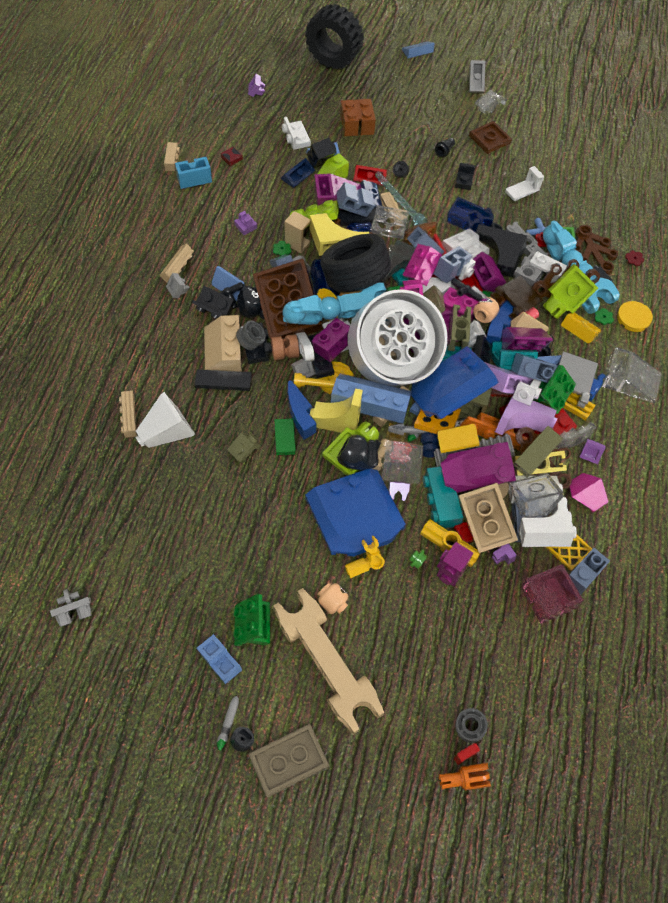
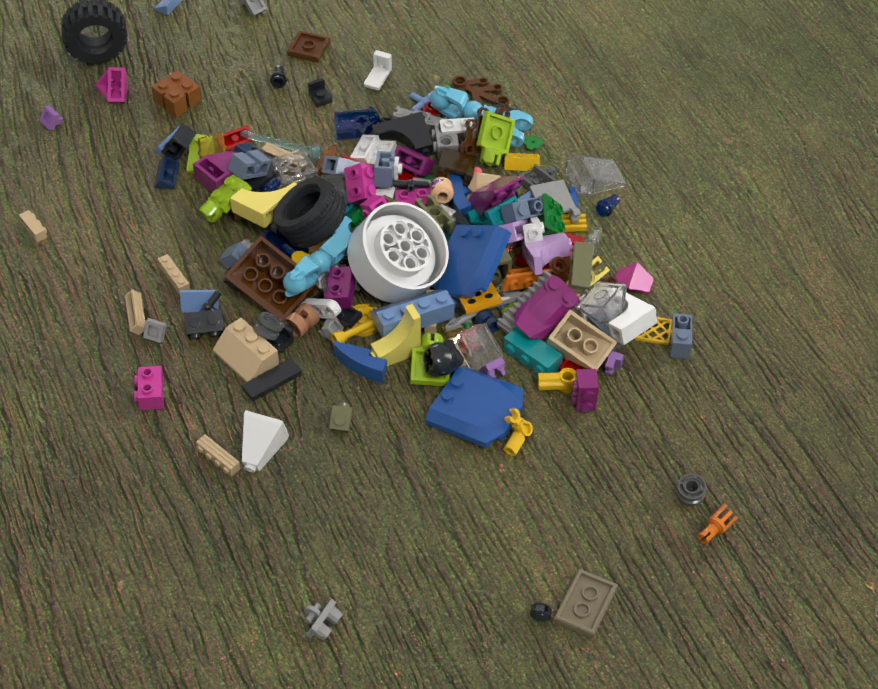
camera: 35 degrees left, 10 degrees down
dark azure brick [175,157,212,189] -> none
medium blue slope [197,634,242,684] -> none
light grey piece [217,696,239,750] -> none
dark red tile [221,147,243,166] -> none
green bracket [233,594,270,646] -> none
medium lavender tile [234,211,257,235] -> none
black piece [237,286,265,320] -> none
green plant [273,241,291,256] -> none
tan piece [273,588,384,735] -> none
green tile [274,418,295,455] -> none
white bracket [282,117,311,150] -> none
tan panel [285,211,310,253] -> none
light nougat head [318,583,349,614] -> none
black tile [393,161,409,178] -> none
bright green plate [409,549,427,569] -> none
yellow slope [437,424,480,453] -> none
red tile [454,743,480,766] -> none
clear slope [474,90,508,113] -> none
clear pink piece [521,564,584,624] -> none
medium lavender tile [580,439,605,464] -> none
yellow tile [617,301,653,332] -> none
dark red plant [625,250,644,266] -> none
none -> dark pink slope [95,67,129,102]
none -> dark pink brick [134,366,164,410]
none -> tan piece [157,254,190,295]
none -> clear yellow piece [198,132,226,159]
none -> dark grey slope [518,164,556,190]
none -> clear blue cone [596,194,620,217]

